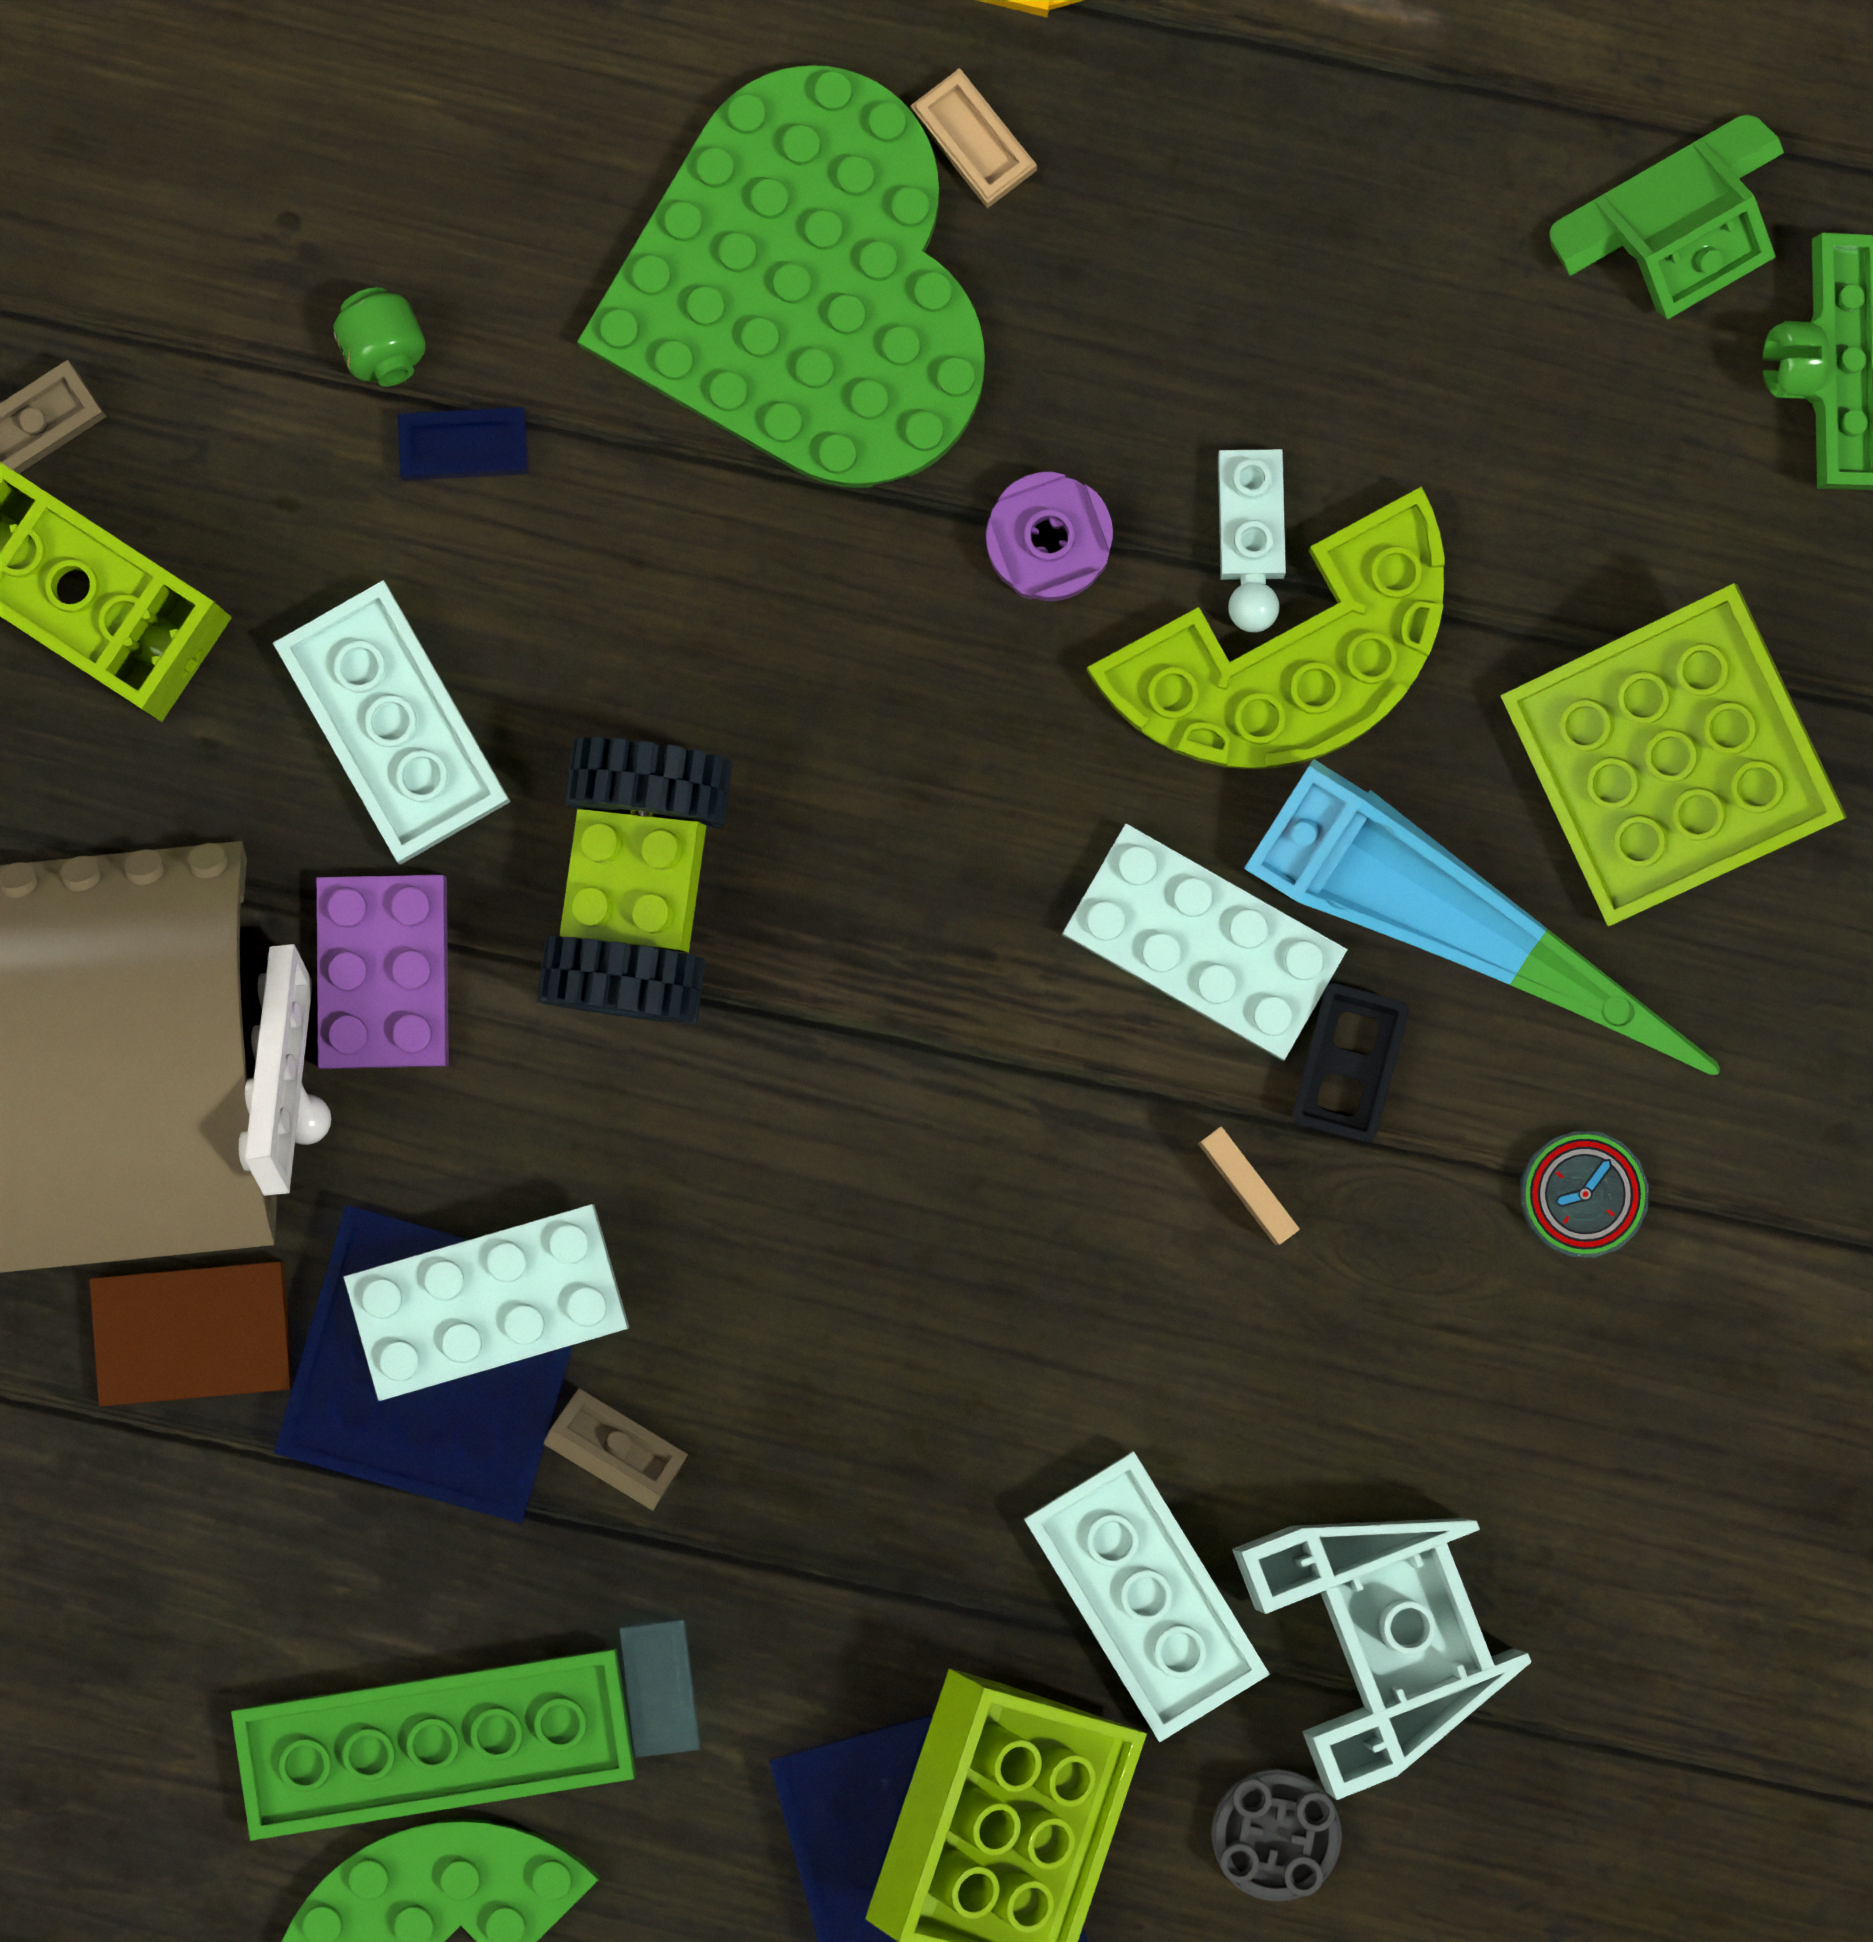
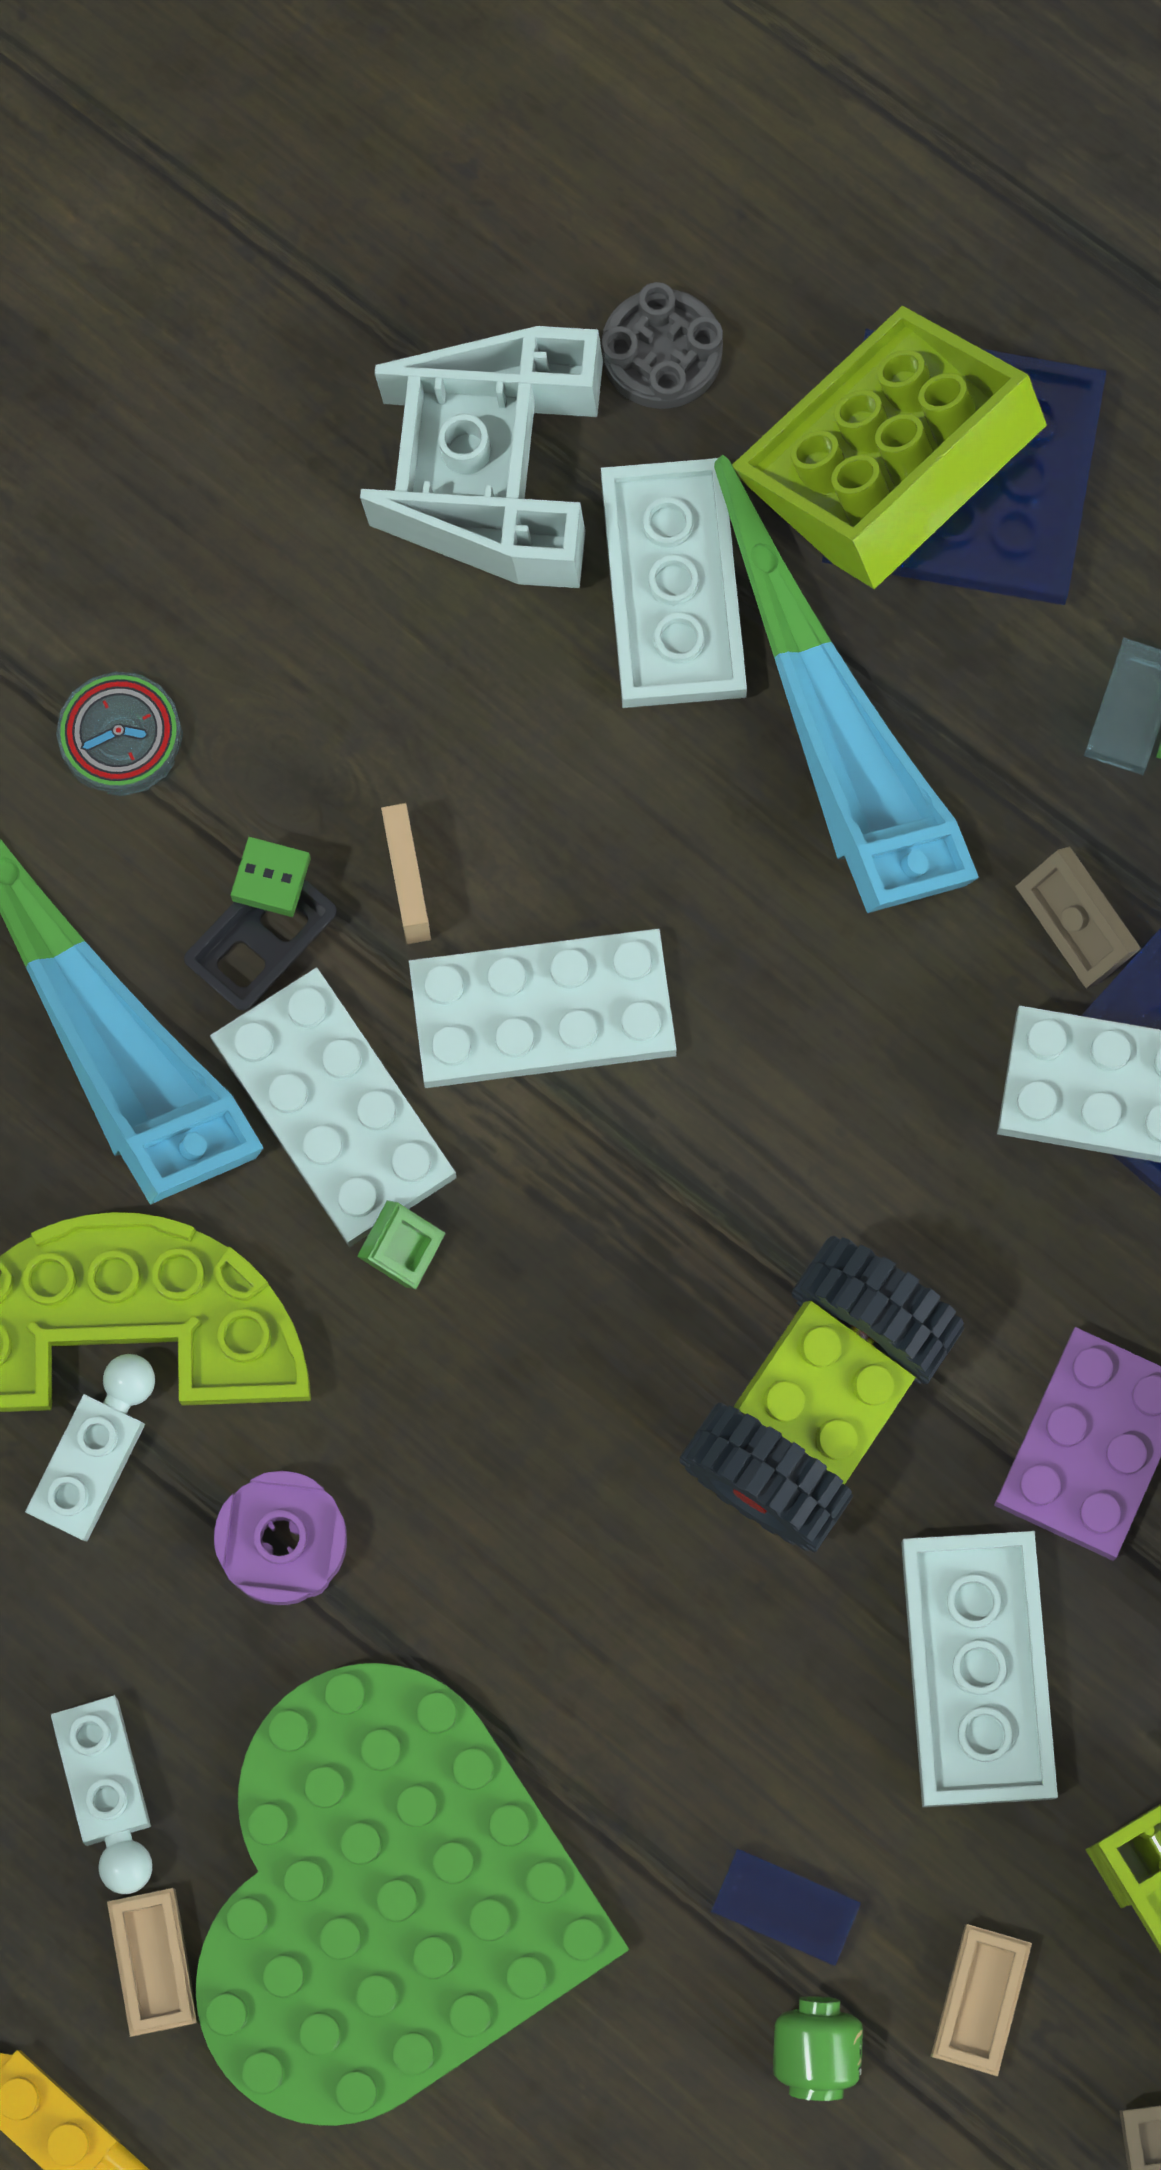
camera: 160 degrees left, 10 degrees down
none -> light aqua plate [51,1695,152,1894]
none -> bright green tile [231,837,311,917]
none -> bright green tile [357,1200,446,1289]
none -> light aqua plate [409,929,677,1088]
none -> medium azure plate [714,455,979,913]
none -> tan tile [930,1924,1032,2076]

